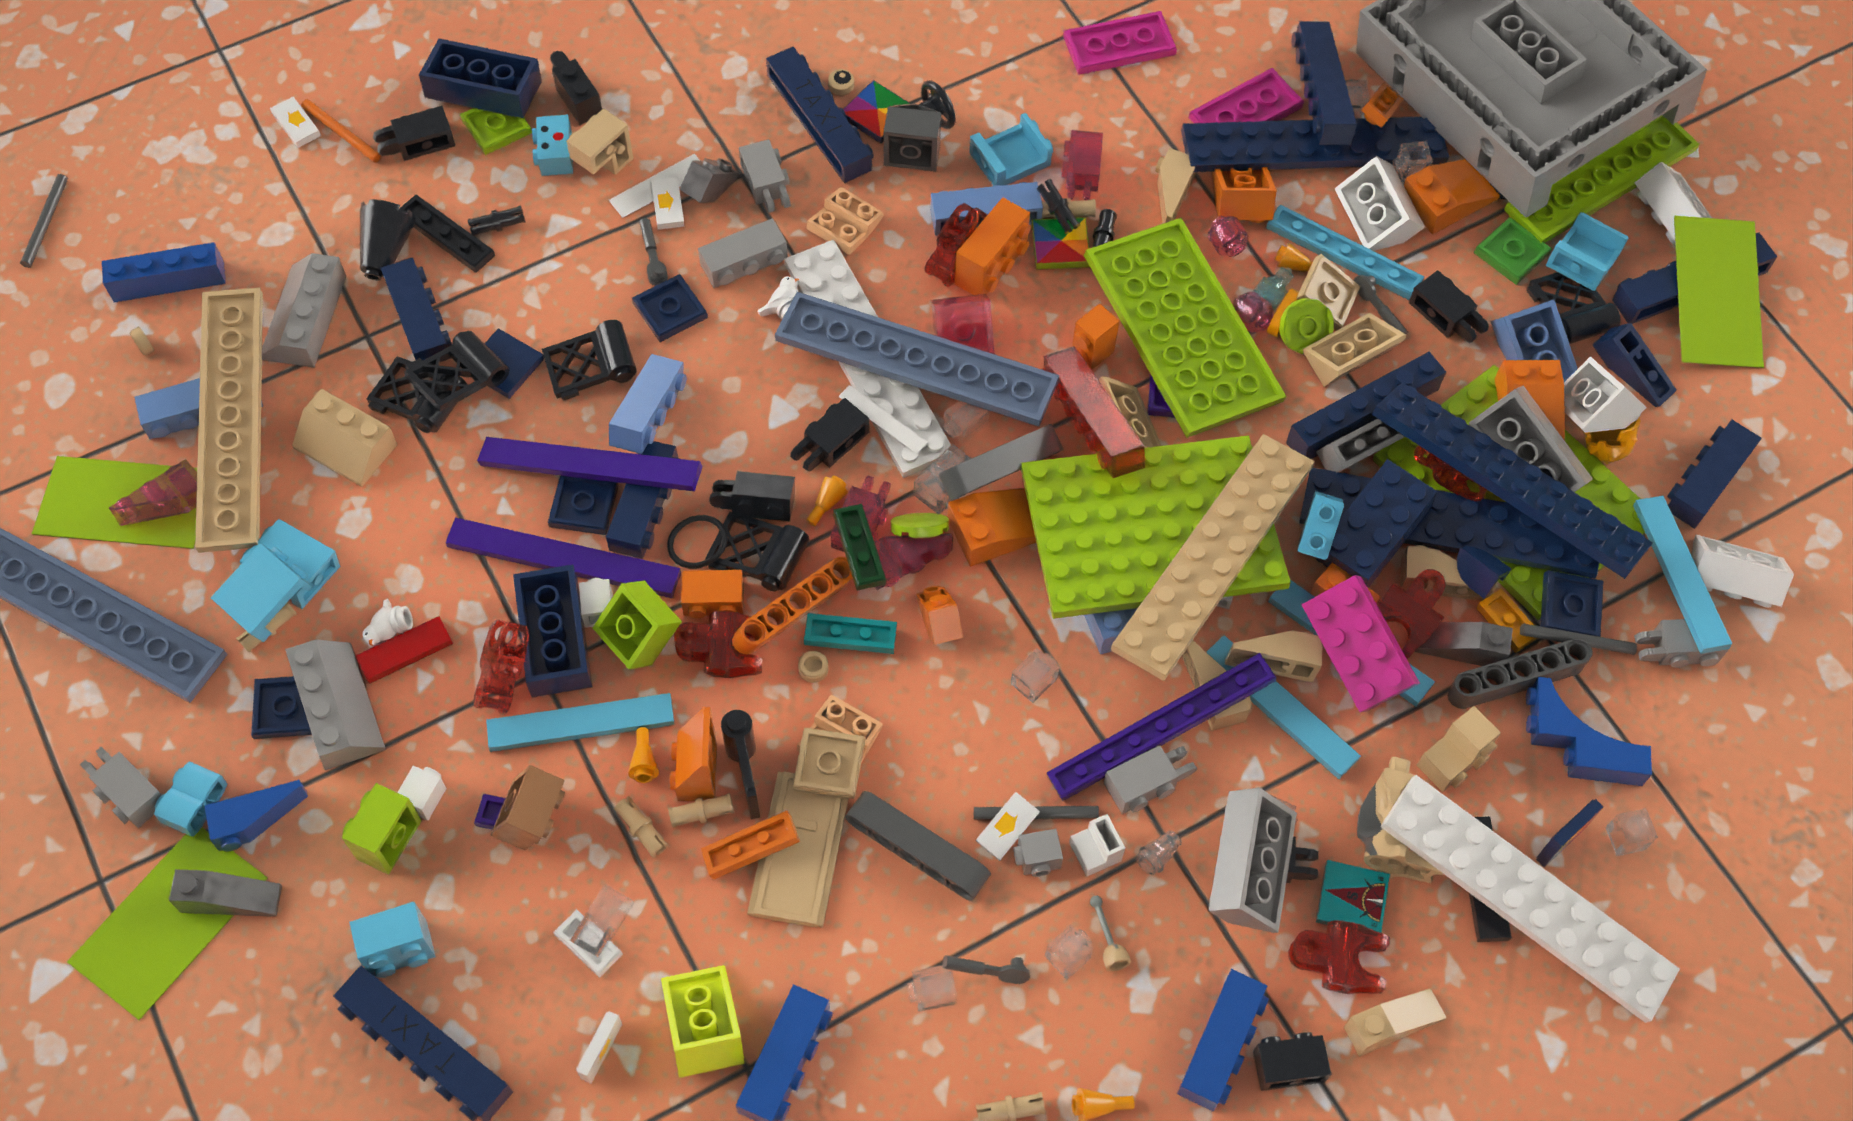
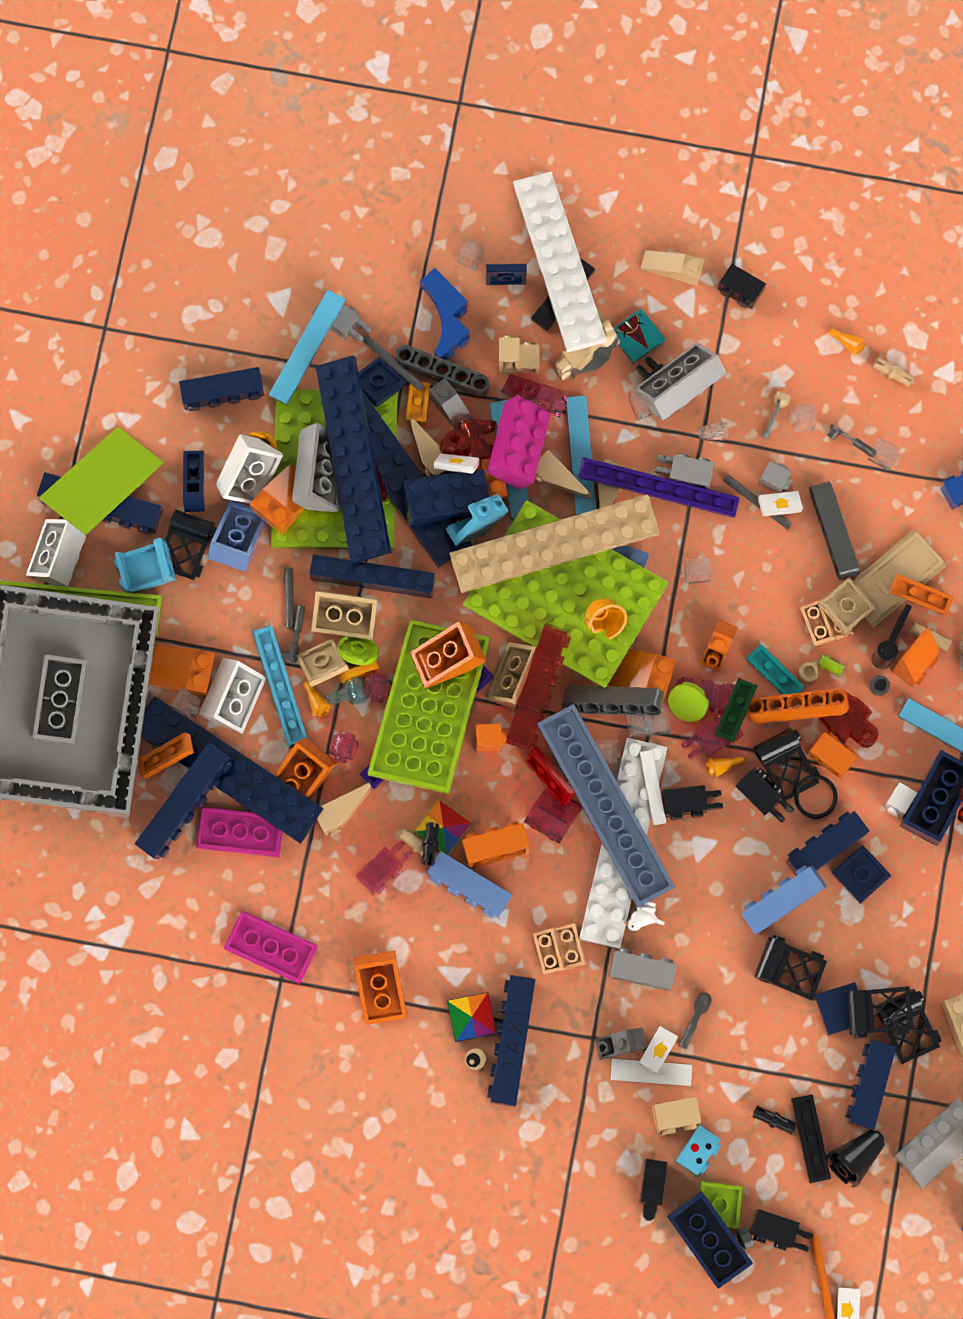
camera: 140 degrees left, 15 degrees up
dark purple tile [445,517,681,598] -> none
dark purple tile [477,437,703,492] -> none
lime brick [592,580,682,670] -> none
light orange cone [628,727,659,783] -> none
dark blue tile [632,274,708,342] -> none
light grey hinge [739,139,791,213] -> none
dark grey piece [884,80,956,172] -> none
clear red piece [924,203,988,287] -> none
medium azure panel [969,113,1053,186] -> none
white piece [1069,814,1125,877] -> none
black pin [1093,209,1117,247] -> none
blue brick [1177,969,1269,1112] -> none
clear red piece [1288,920,1390,994] -> none
light grey brick [1316,419,1406,473] -> none
black hinge [1409,270,1489,343] -> none
dark blue brick [1457,546,1511,599] -> none
bright green tile [1474,217,1552,285] -> none
white slope [1691,534,1794,608] -> none
none -> dark grey bar [285,567,294,629]
none -> orange slope [354,950,407,1025]
none -> orange slope [410,621,486,688]
none -> white tile [434,454,479,474]
none -> clear pink slope [501,374,568,417]
none -> red tile [525,746,575,806]
none -> light orange helmet [584,598,627,640]
none -> dark grey tile [737,1227,754,1249]
none -> lime pin [817,654,845,677]
none -> dark grey tile [869,675,890,696]

